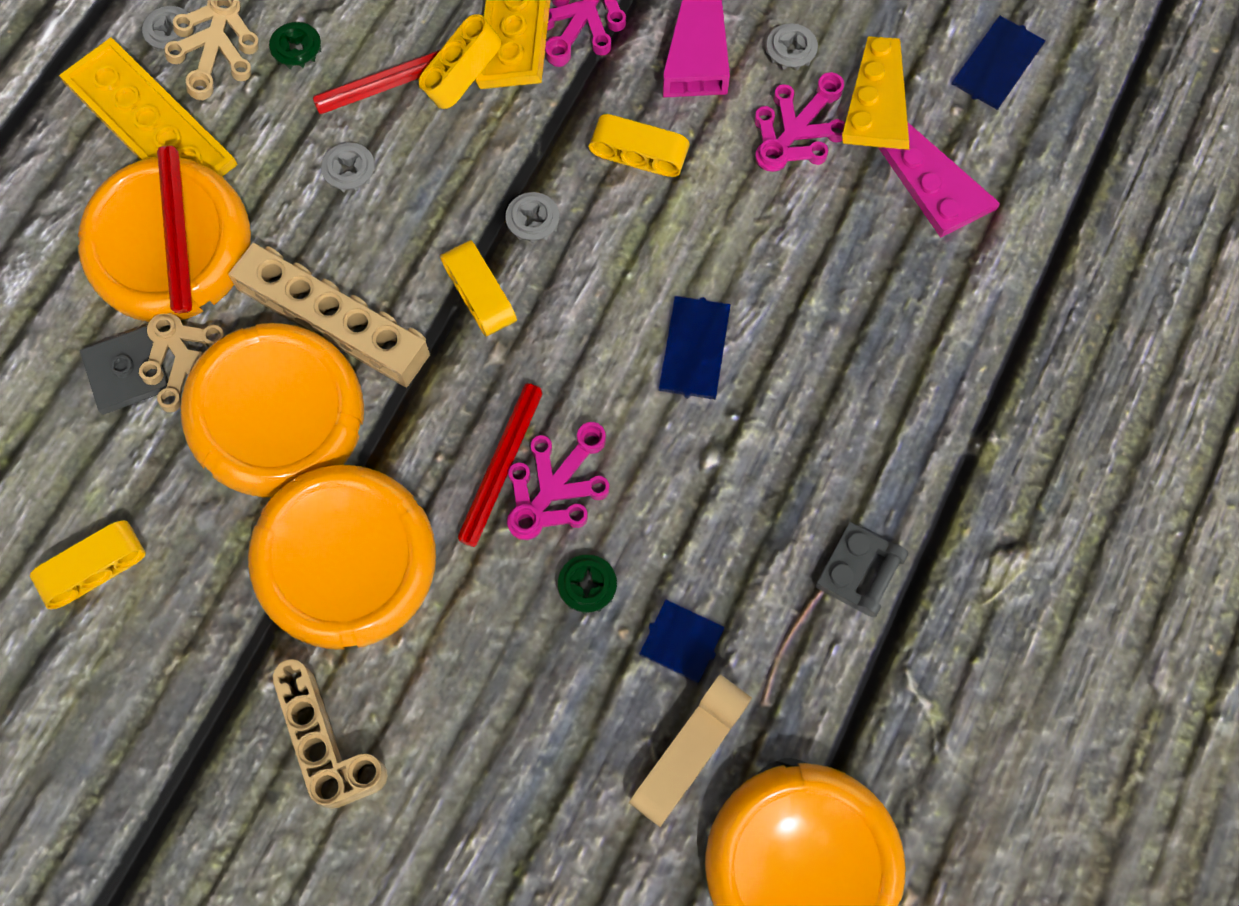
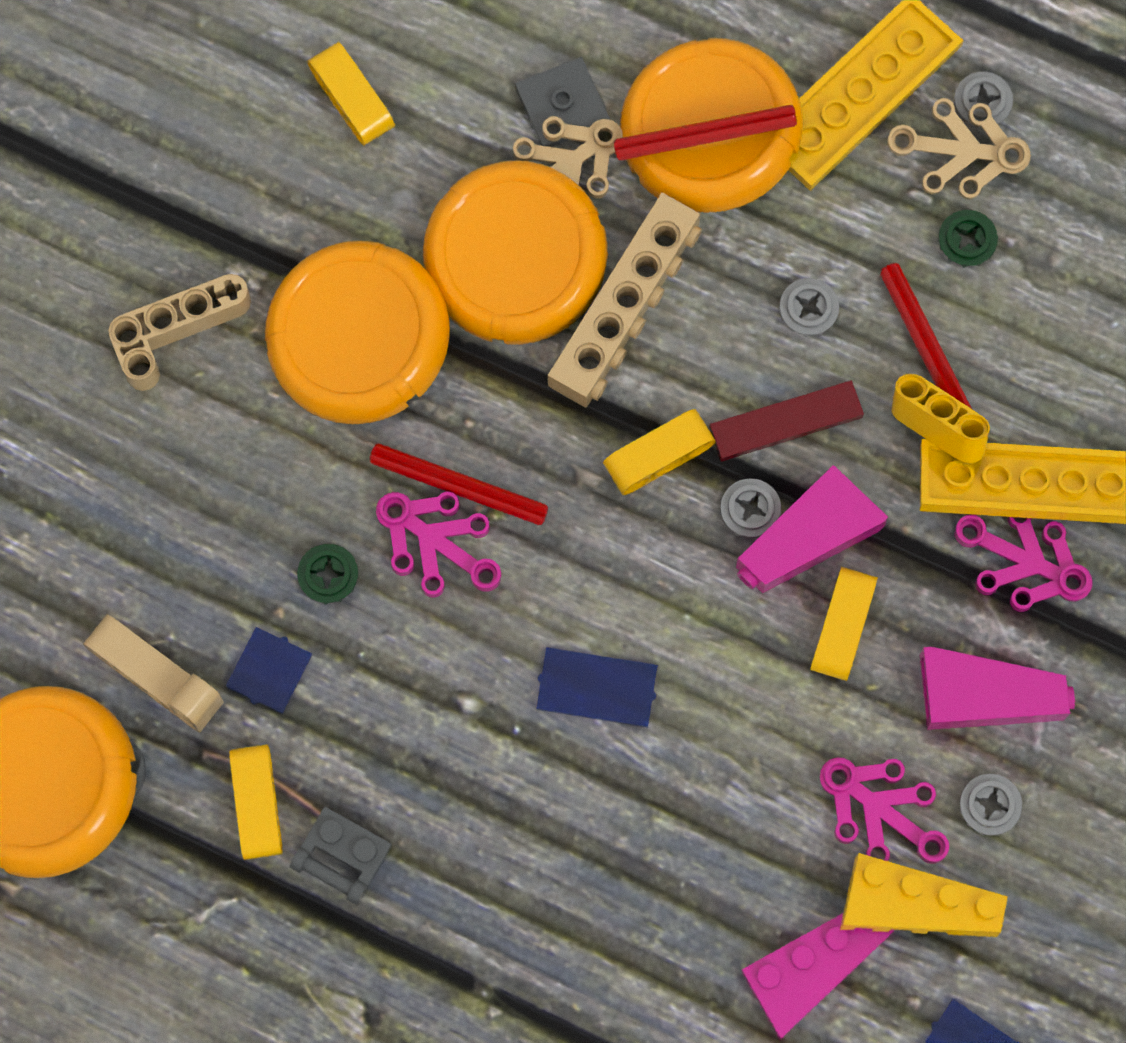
camera: 90 degrees right, 5 degrees up
none -> yellow beam [229,744,283,860]
none -> dark red tile [709,380,864,462]
none -> dark pink slope [736,465,888,593]

